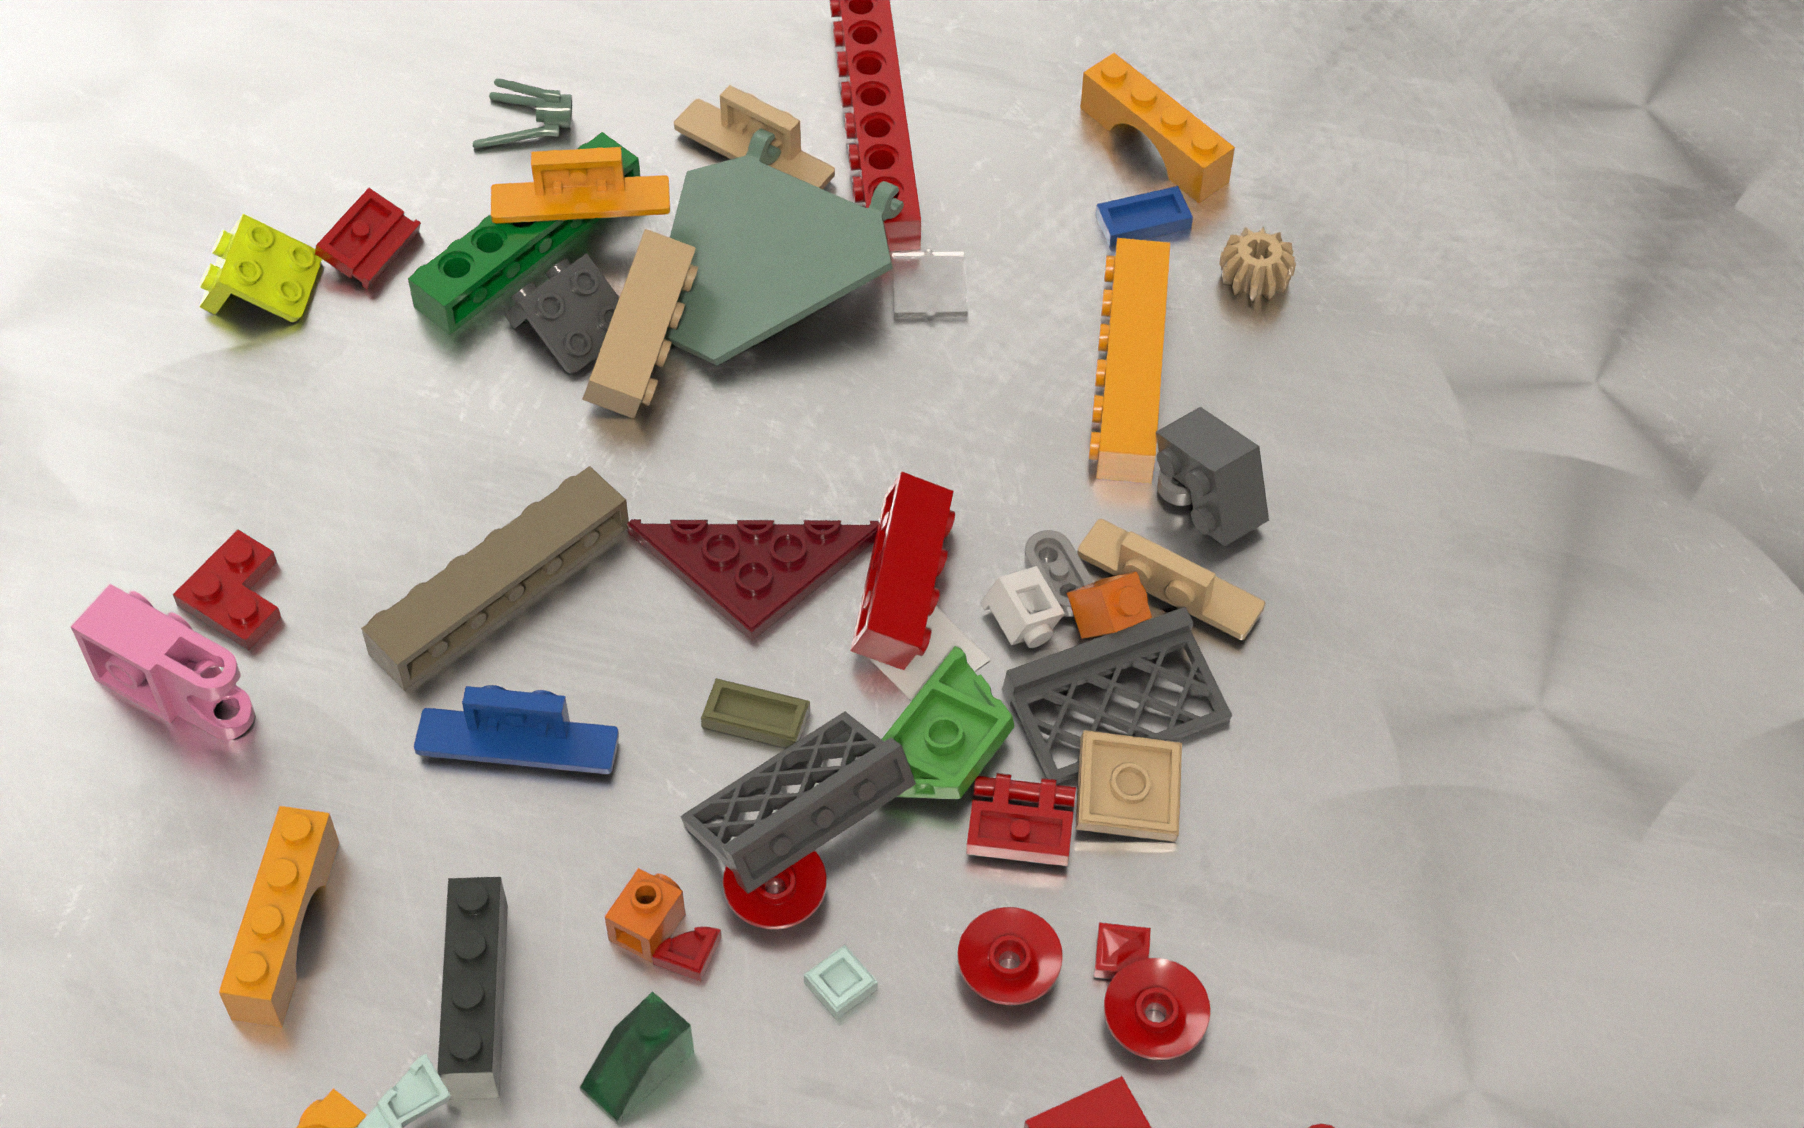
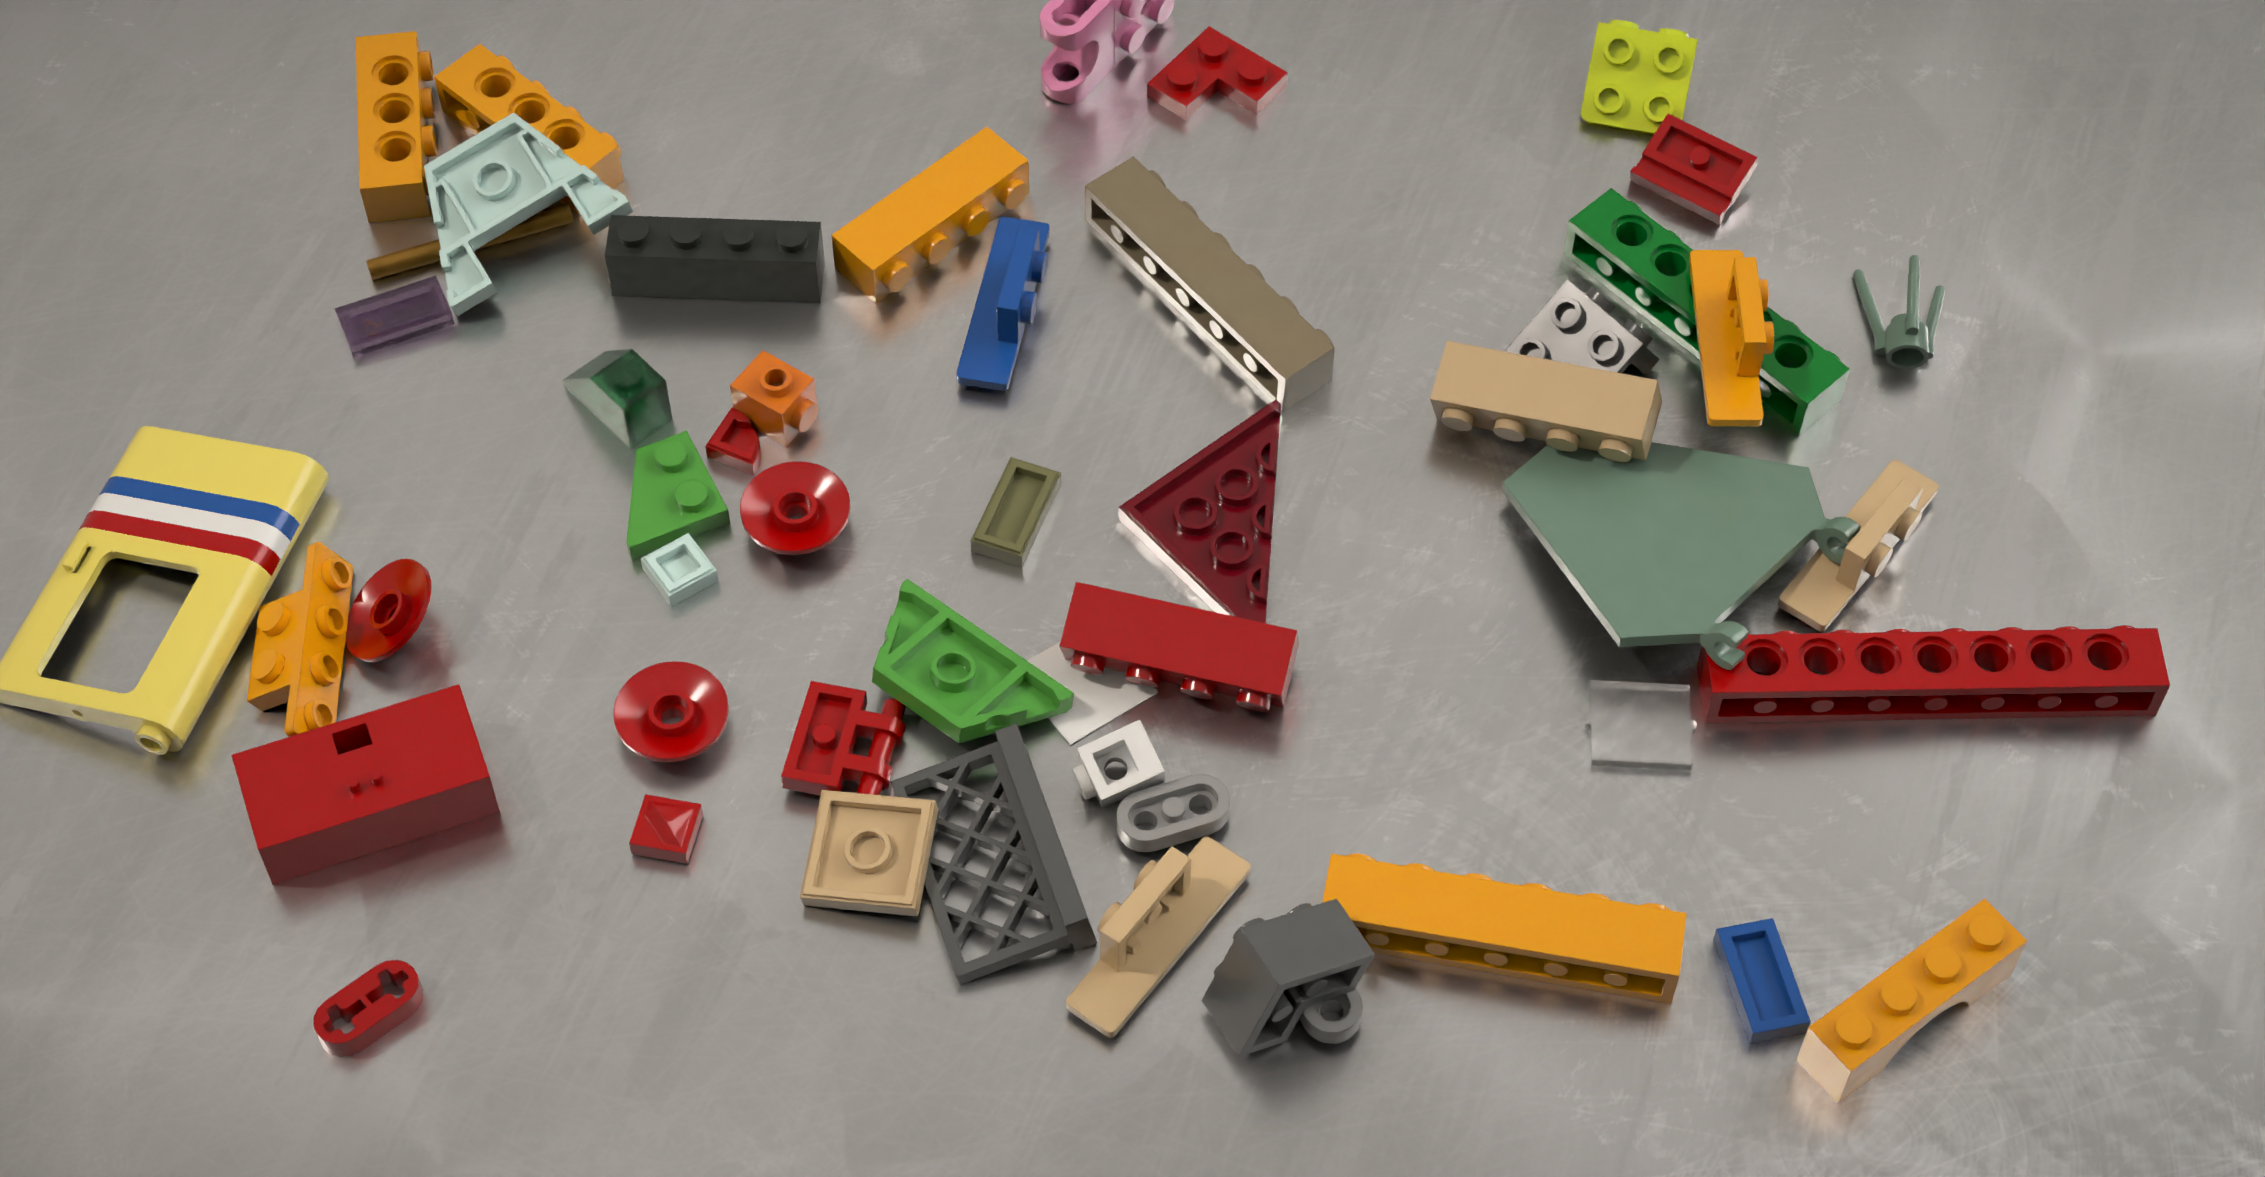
camera: 95 degrees right, 0 degrees up
light orange arch [219,806,340,1027] -> none
dark grey fence [680,711,916,894] -> none
orange brick [1067,571,1152,639] -> none
red dish [1104,958,1210,1060] -> none
tan gear [1219,226,1296,302] -> none
none -> bright green wing [626,430,730,560]
none -> light orange brick [831,126,1030,303]

